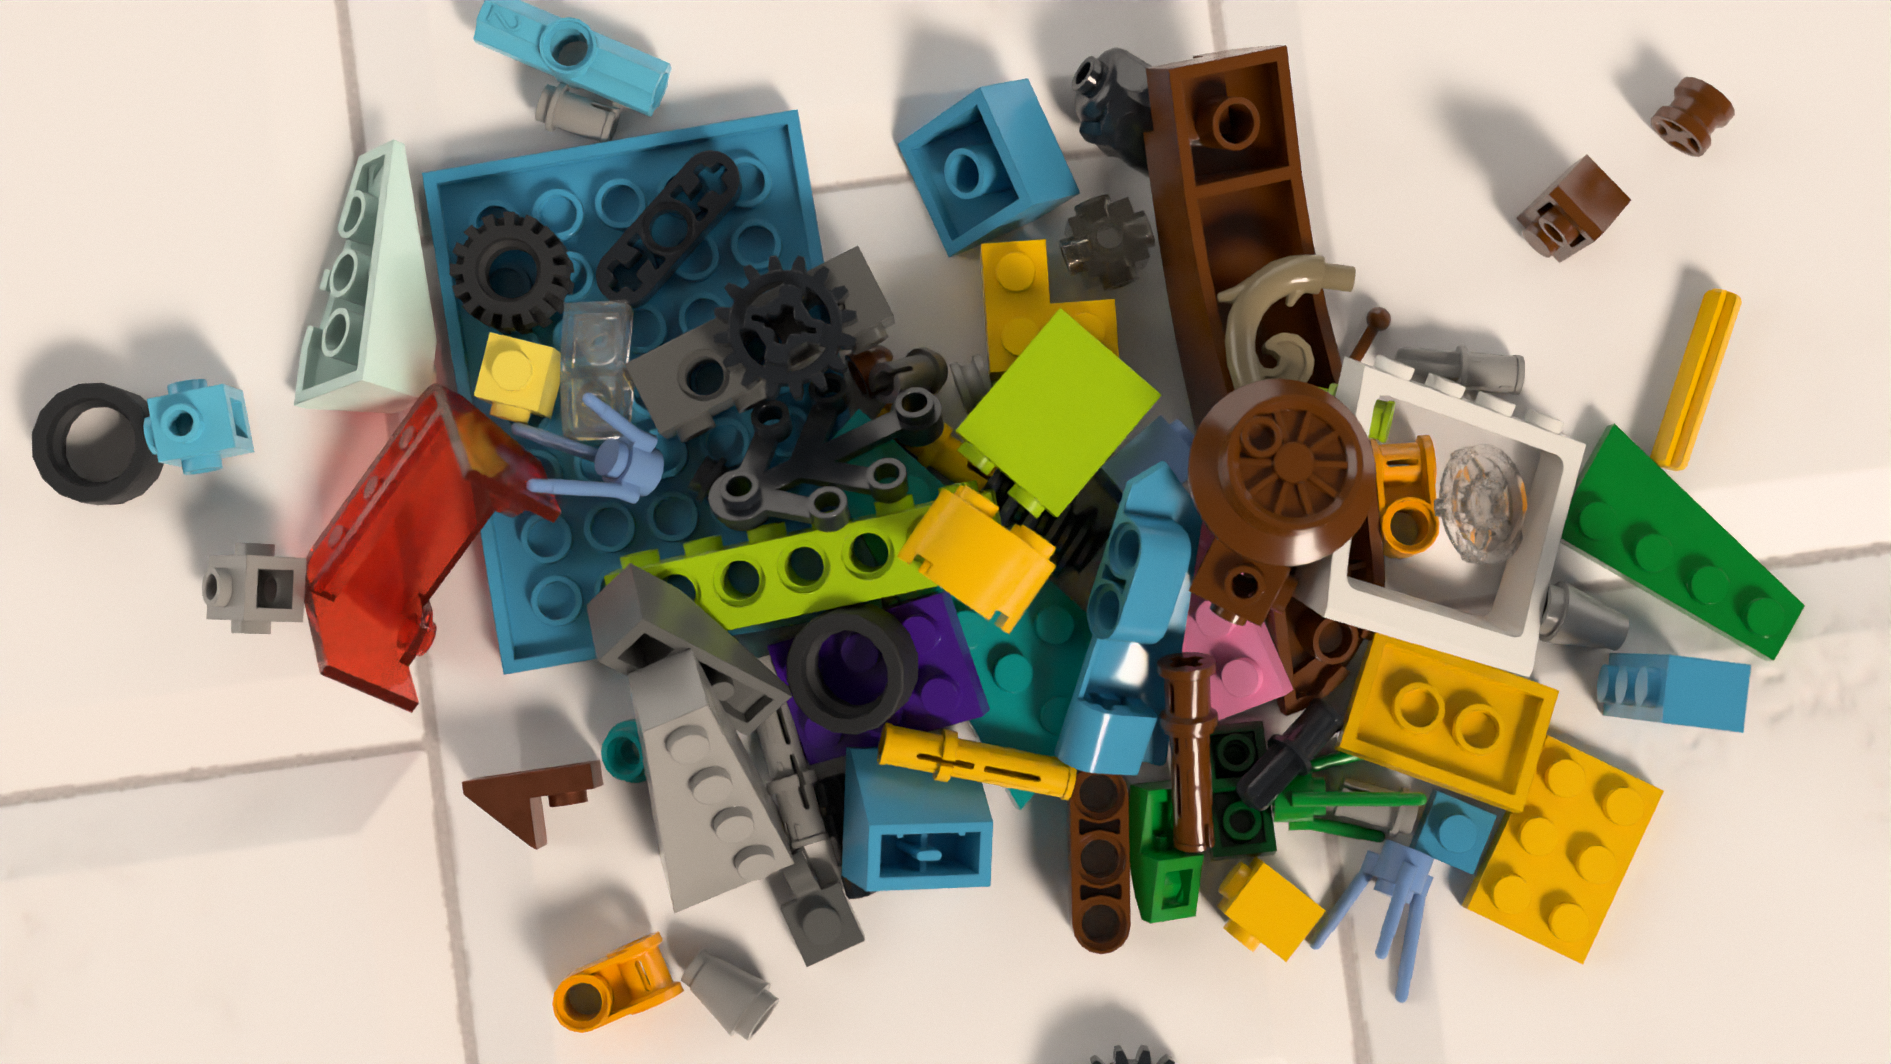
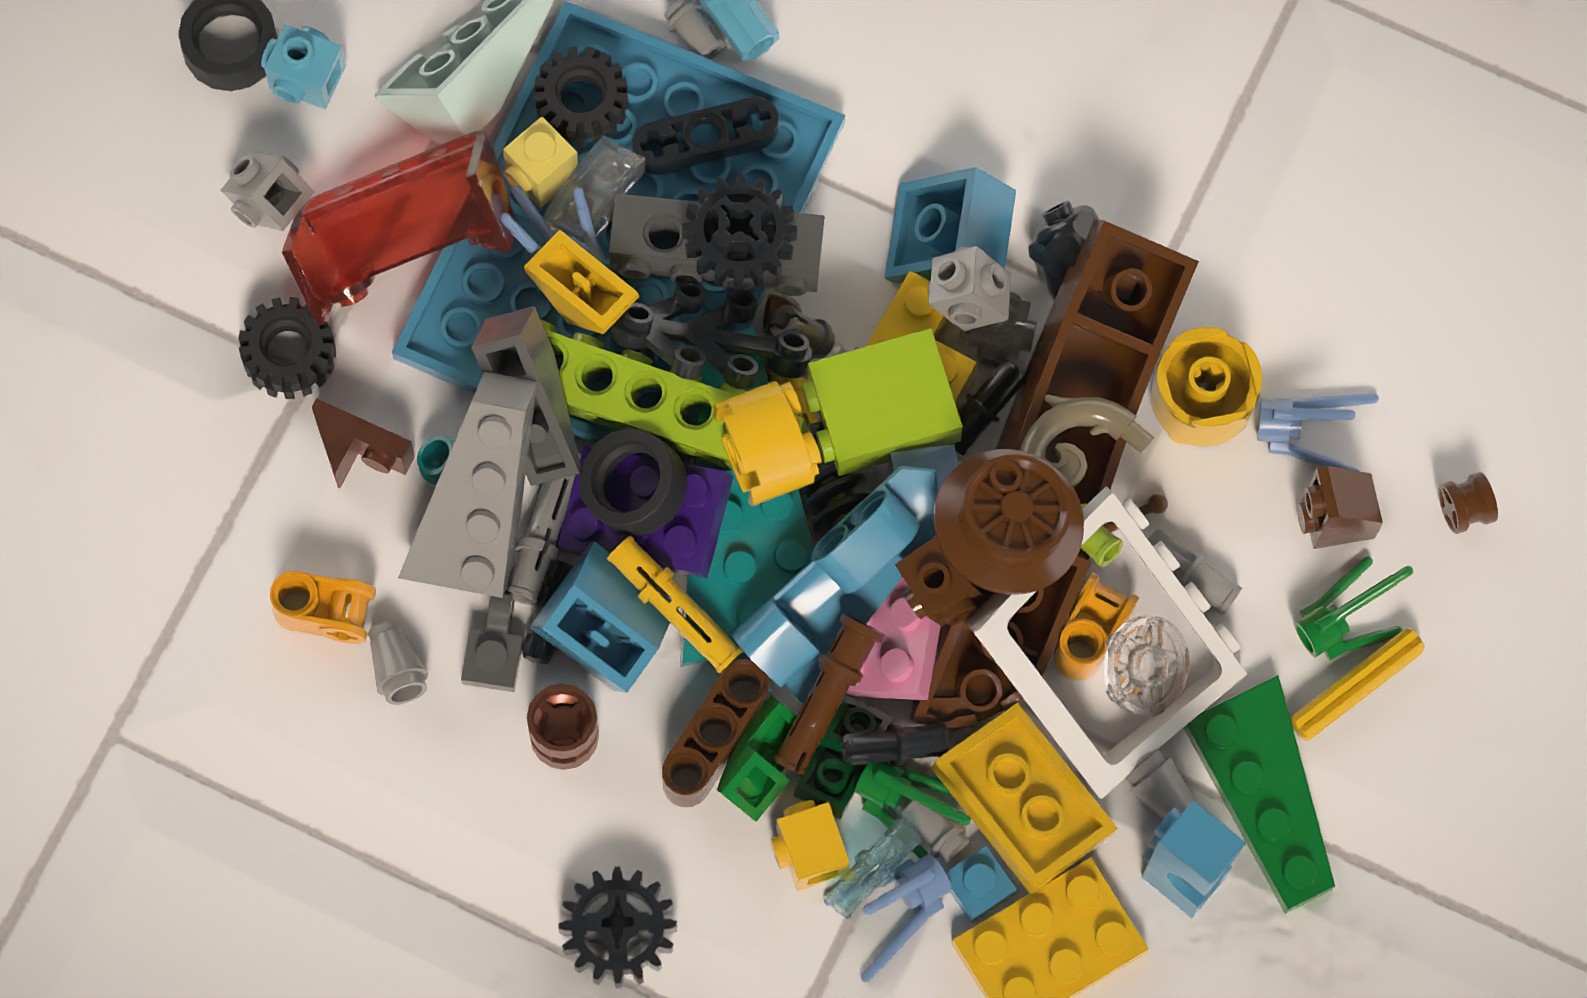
camera: 30 degrees right, 15 degrees down
none -> black tyre [238,297,336,399]
none -> yellow slope [524,230,639,334]
none -> copper wheel [526,683,599,770]
none -> clear light blue pin [824,818,923,919]
none -> light grey brick [928,246,1011,331]
none -> black axle [949,359,1027,457]
none -> yellow brick [1150,327,1263,447]
none -> medium blue plant [1257,393,1379,471]
none -> green plant [1294,556,1414,661]

